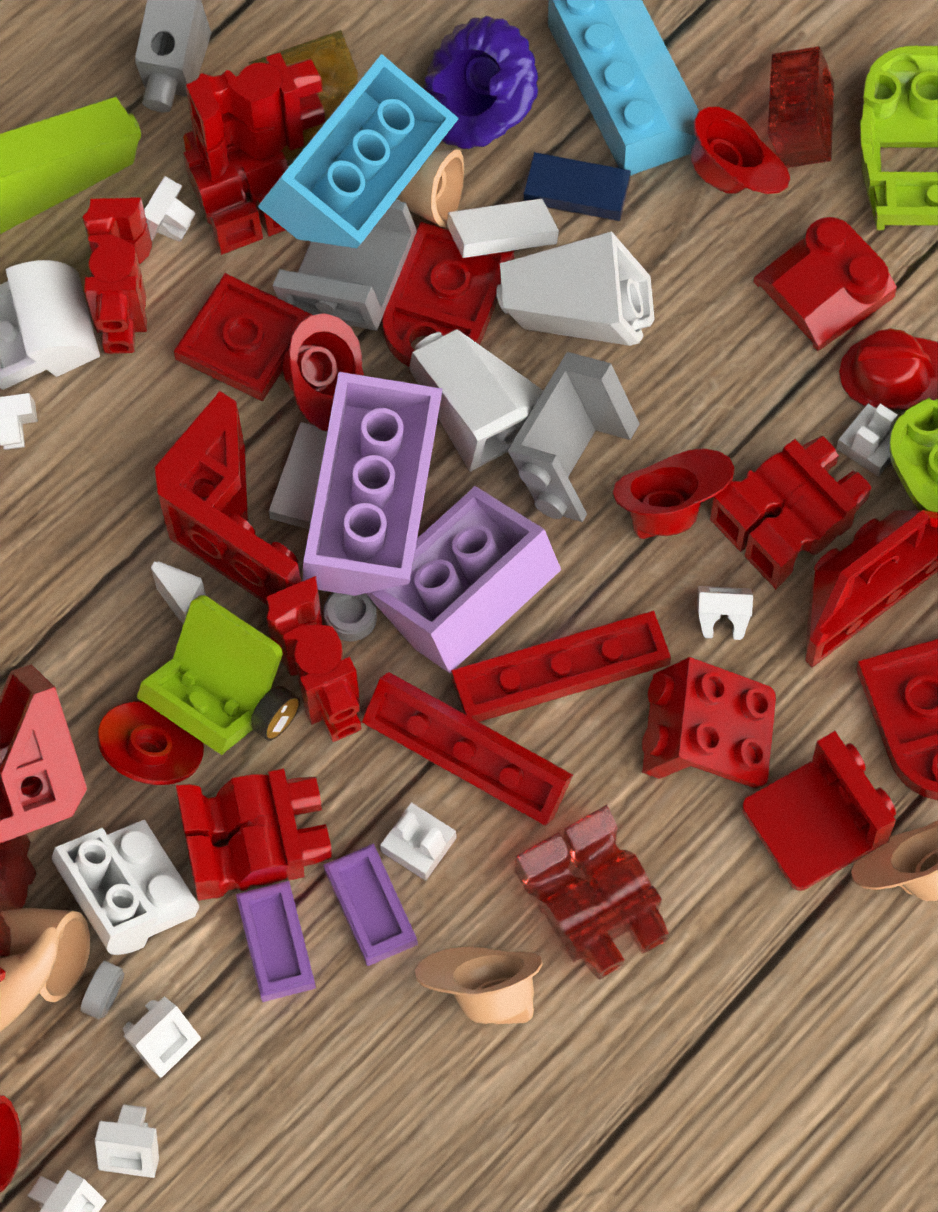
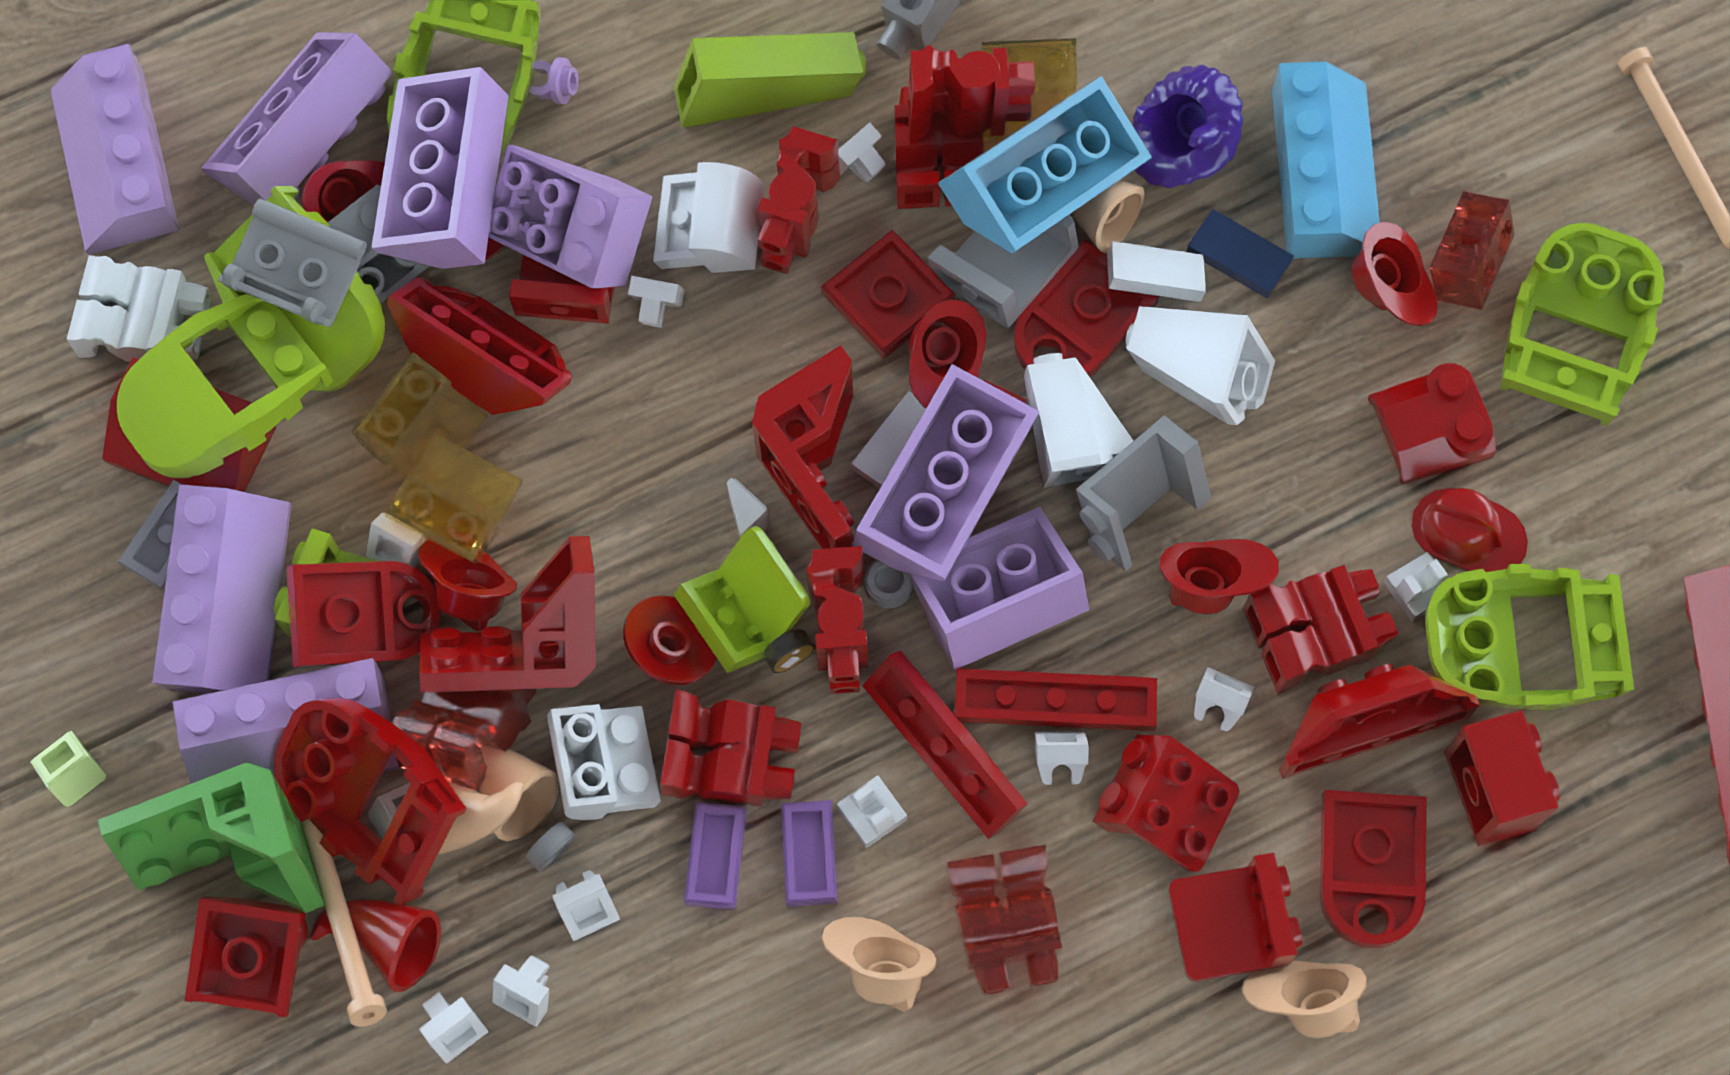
camera: 20 degrees right, 5 degrees up
none -> white tile [1034,730,1088,785]

